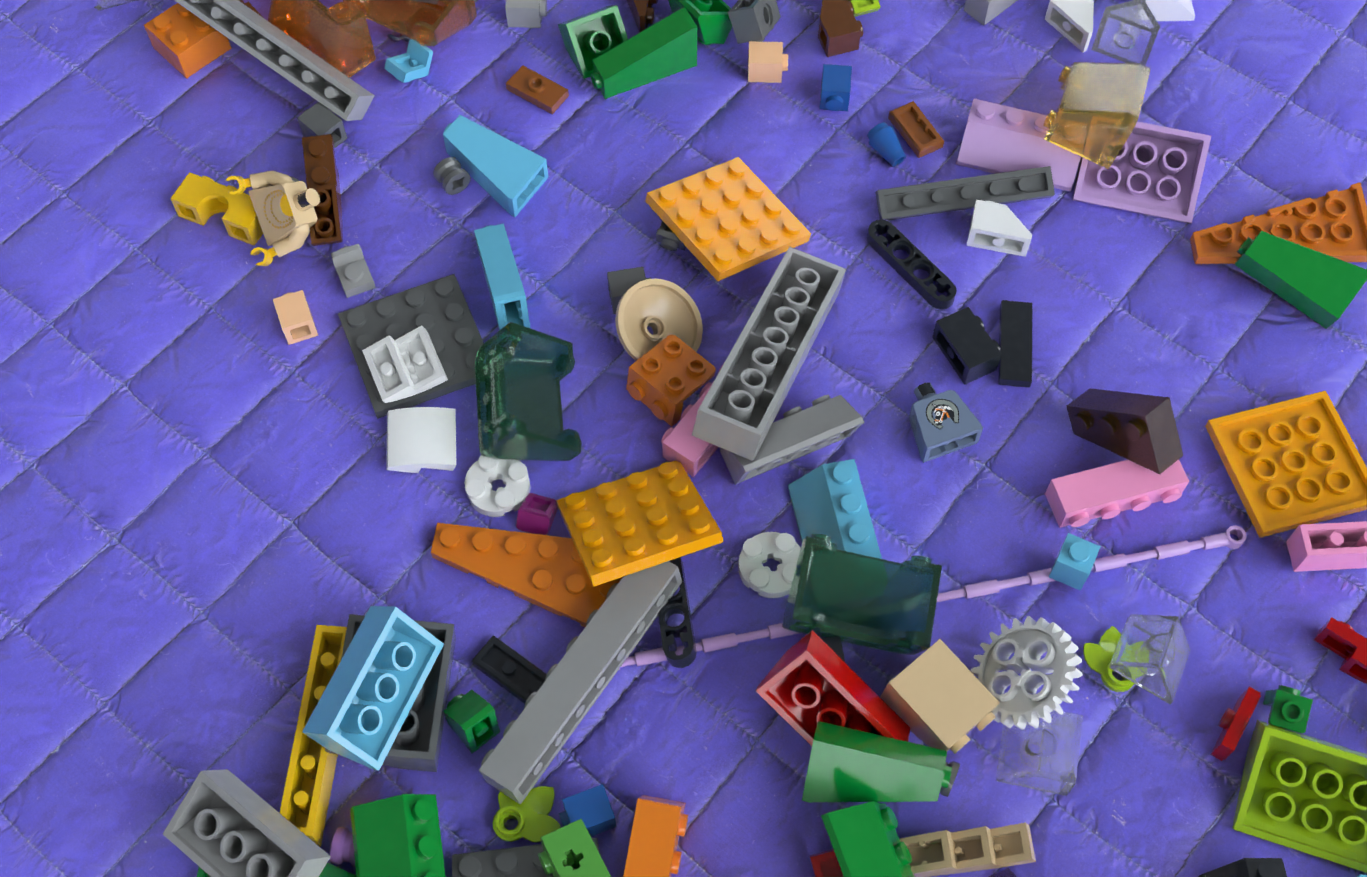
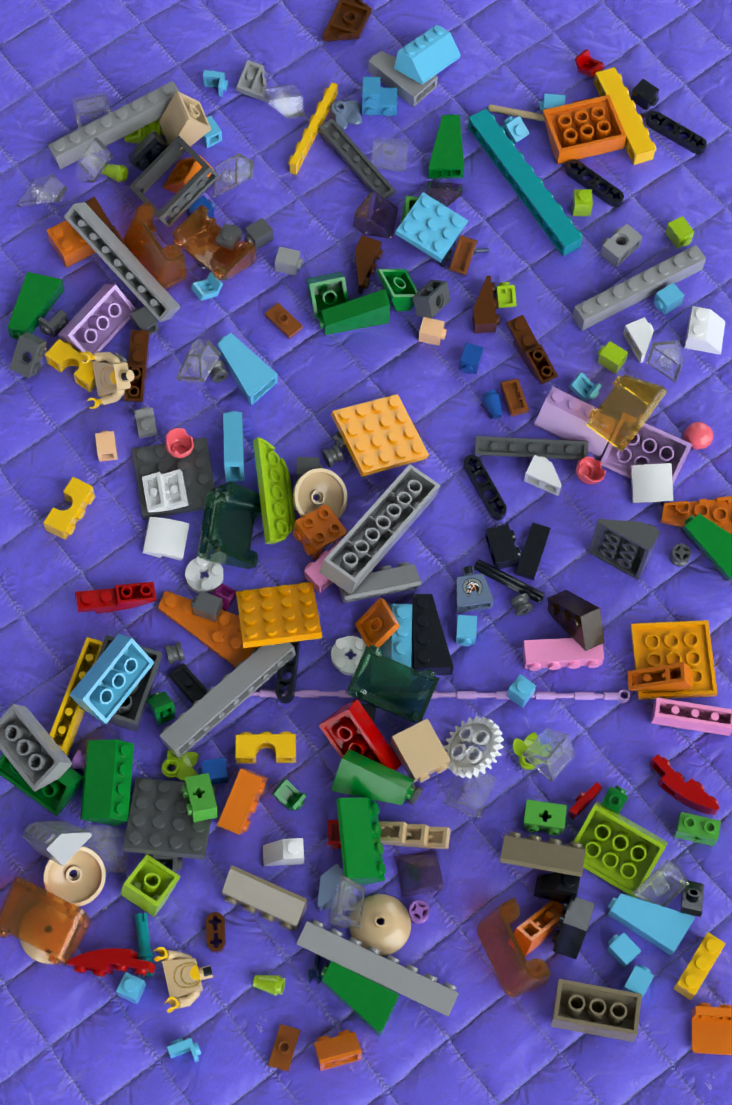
camera: 10 degrees right, 5 degrees up
none -> green slope [7,272,64,340]
none -> dark grey brick [9,332,47,378]
none -> dark grey bracket [38,309,68,337]
none -> yellow arch [43,477,95,540]
none -> lavender slope [58,284,136,361]
none -> red slope [75,582,156,614]
none -> coral hair [165,428,194,458]
none -> dark grey wheel [165,642,185,664]
none -> clear slope [176,339,221,383]
none -> dark grey brick [191,591,223,622]
none -> yellow arch [236,731,296,764]
none -> lime plate [253,437,295,544]
none -> green bracket [271,779,307,811]
none -> dark grey wheel [322,444,344,467]
none -> orange plate [355,598,400,653]
none -> black wedge [412,594,454,675]
none -> medium azure brick [456,615,477,646]
none -> black axle [474,560,545,603]
none -> dark tan slope [500,831,586,877]
none -> reddish brown slope [506,315,558,385]
none -> dark grey wheel [510,593,534,616]
none -> bright green brick [522,800,567,836]
none -> medium azure bracket [568,372,602,402]
none -> coral hair [576,457,606,485]
none -> dark grey slope [588,519,660,580]
none -> lime brick [597,341,628,374]
none -> orange slope [628,662,693,691]
none -> white slope [631,463,673,503]
none -> dark grey wheel [670,543,691,567]
none -> coral hair [682,422,714,450]

